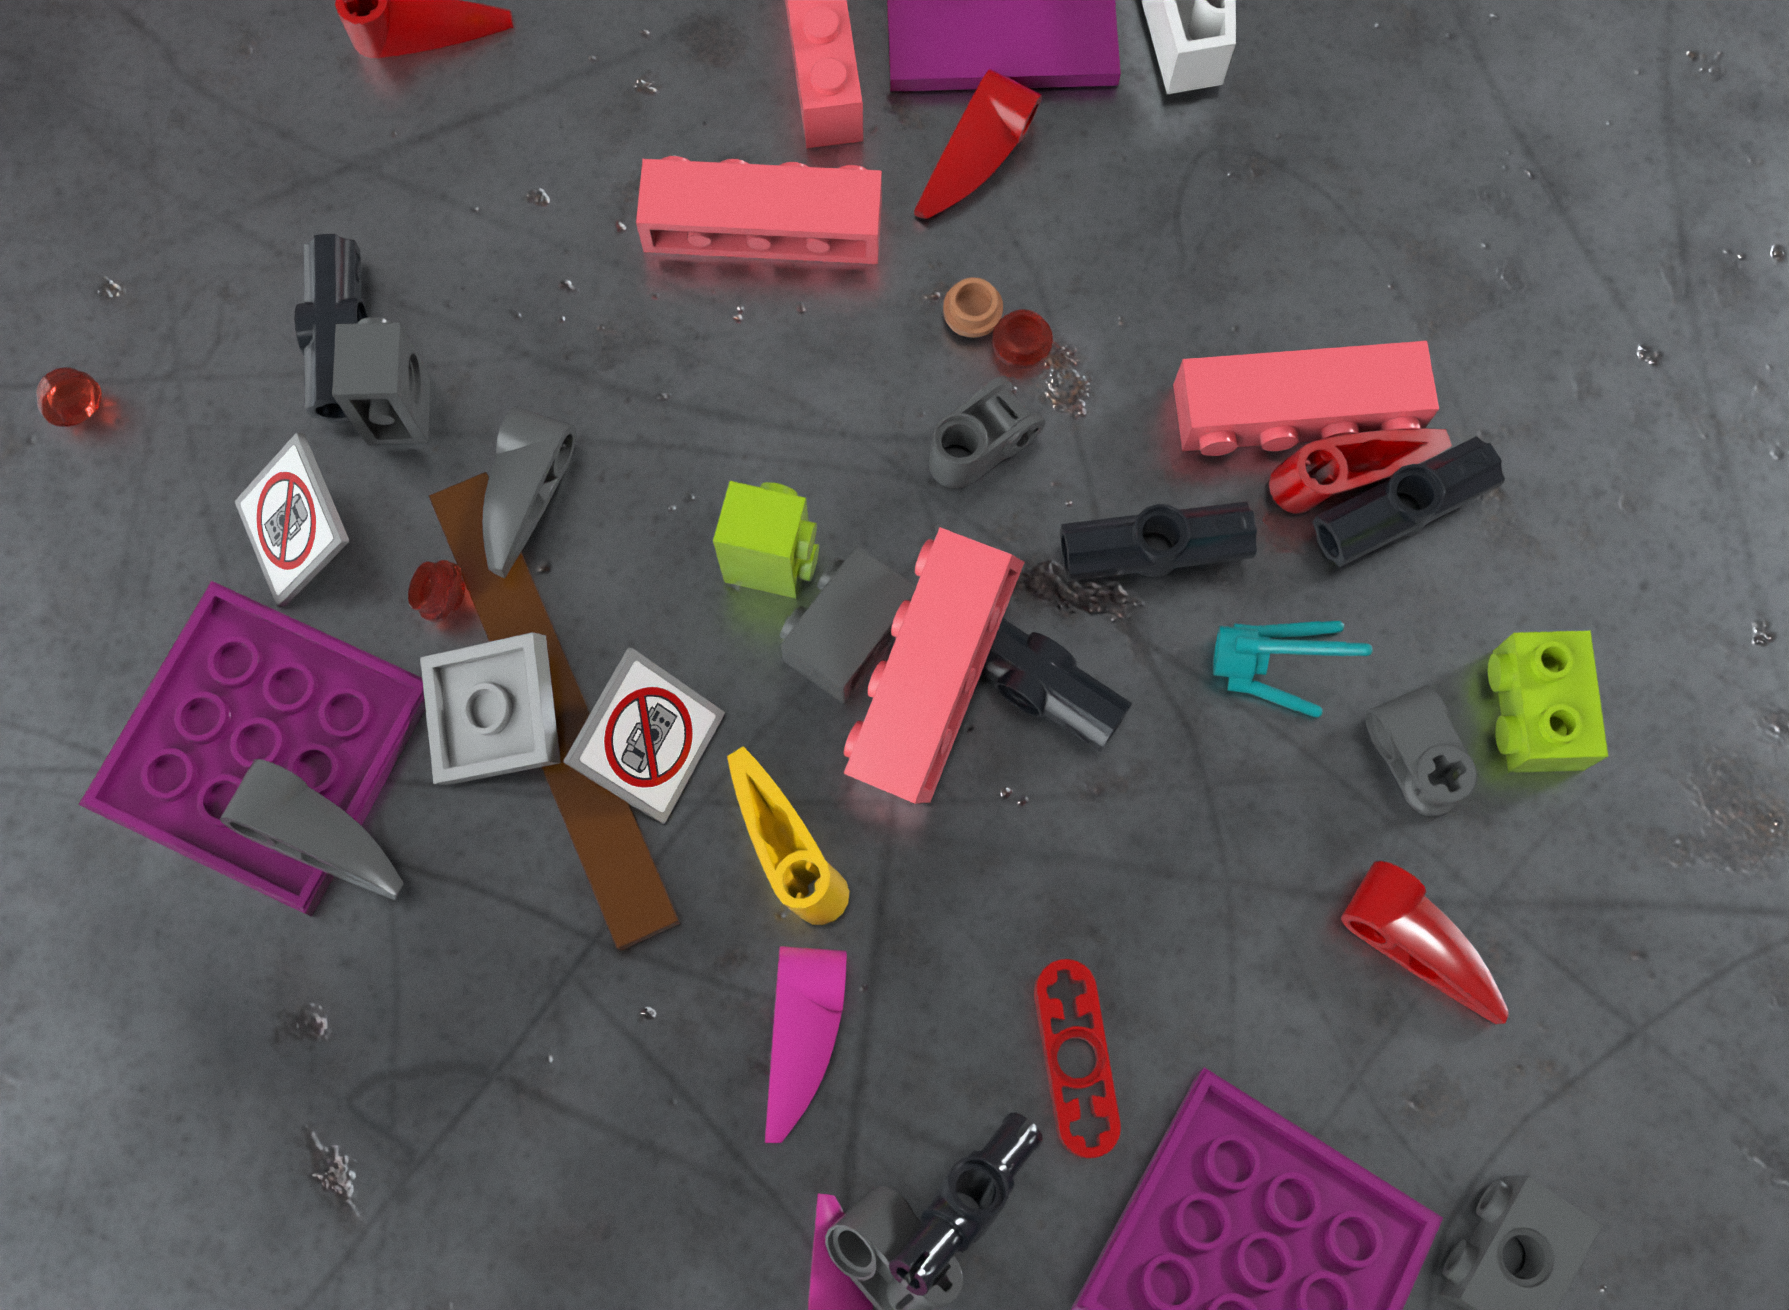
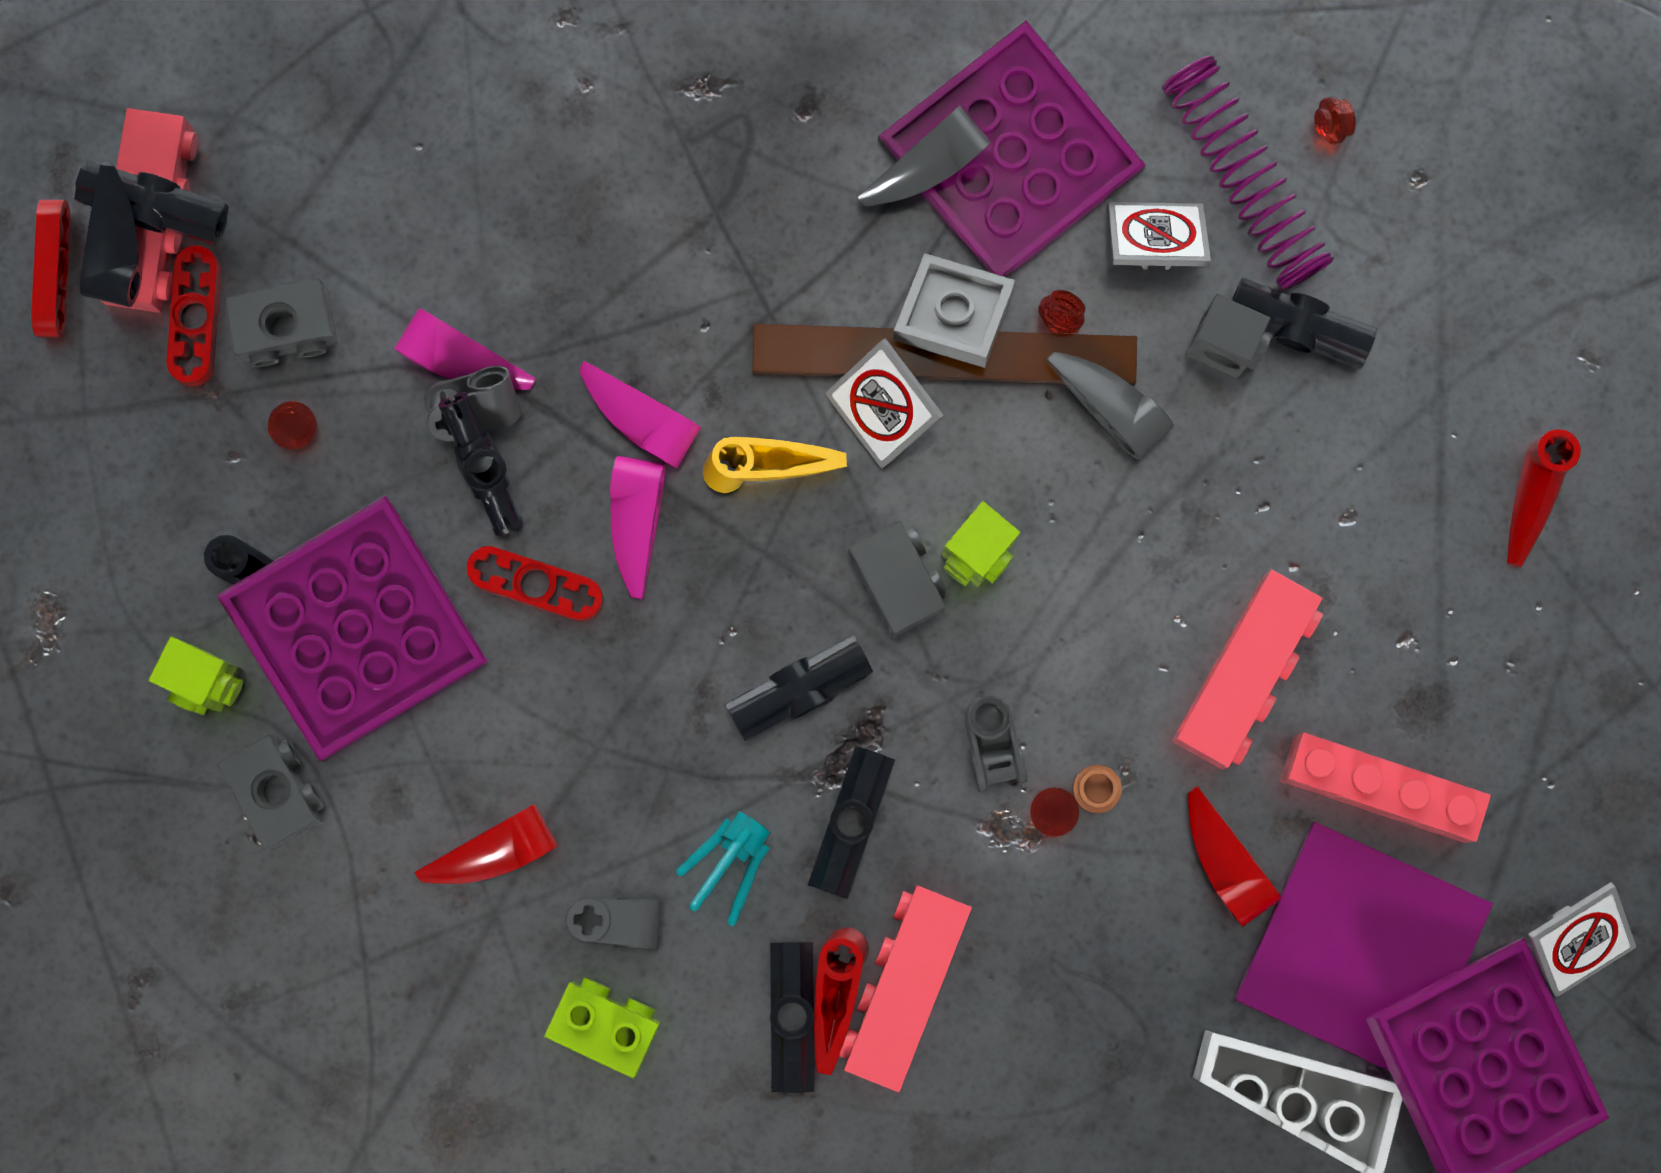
camera: 115 degrees right, 10 degrees up
coral brick [844,527,1024,804] -> none
none -> dark pink piece [610,456,666,599]
none -> magenta piece [1162,55,1334,290]

